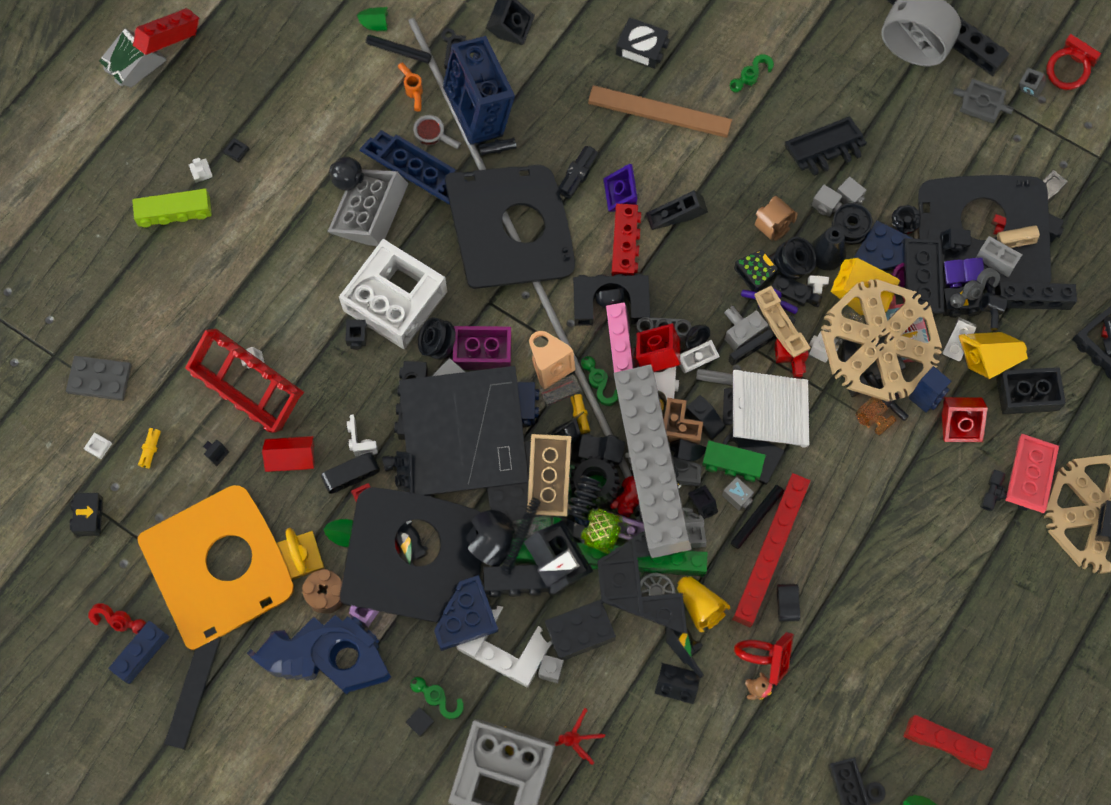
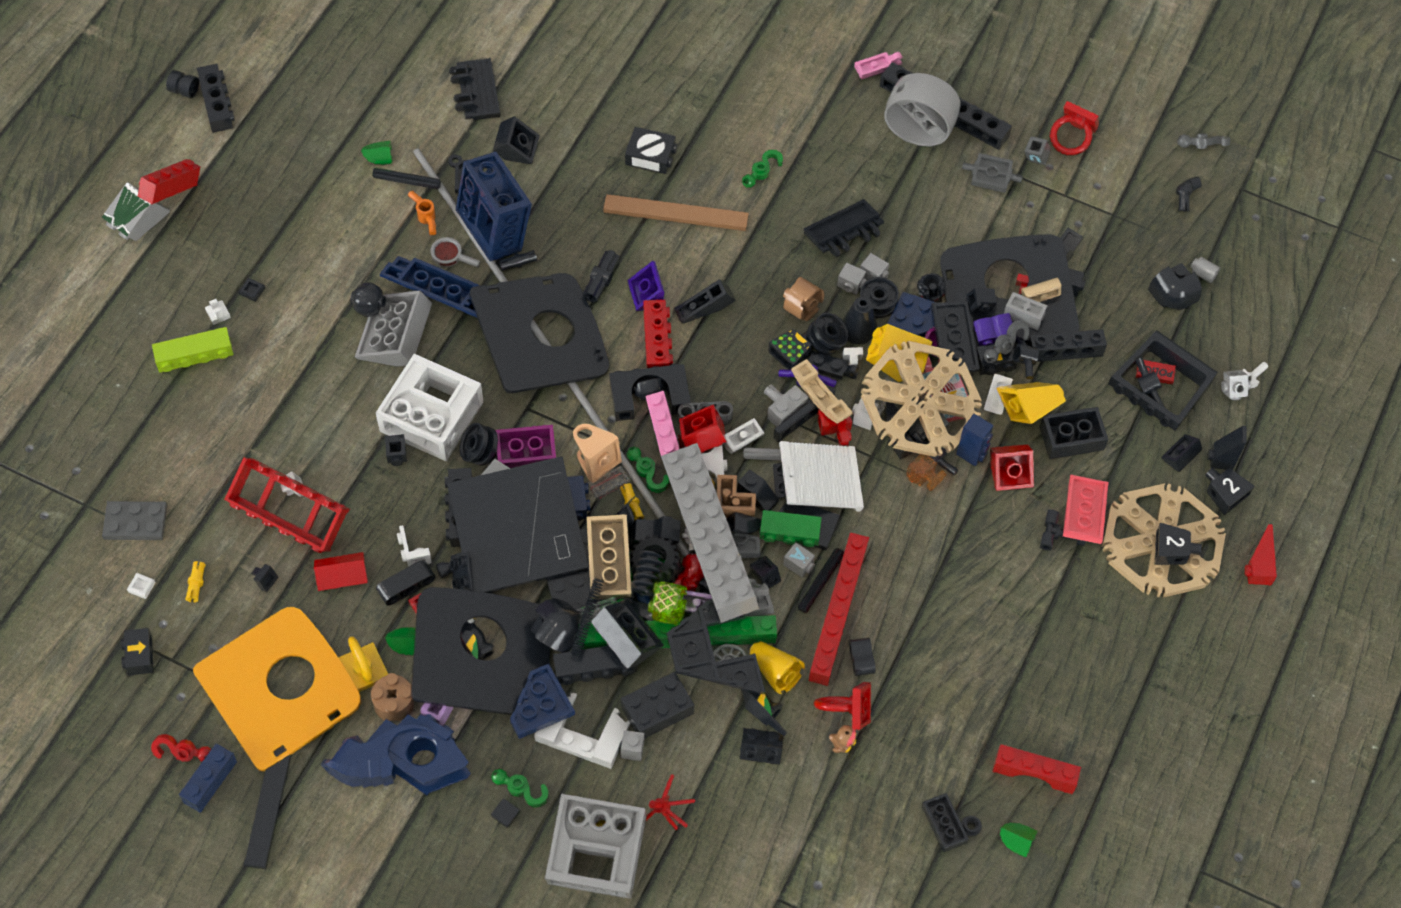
camera: 10 degrees left, 10 degrees down
slope [537,547,582,587] -> none
black piece [685,324,710,350] -> none

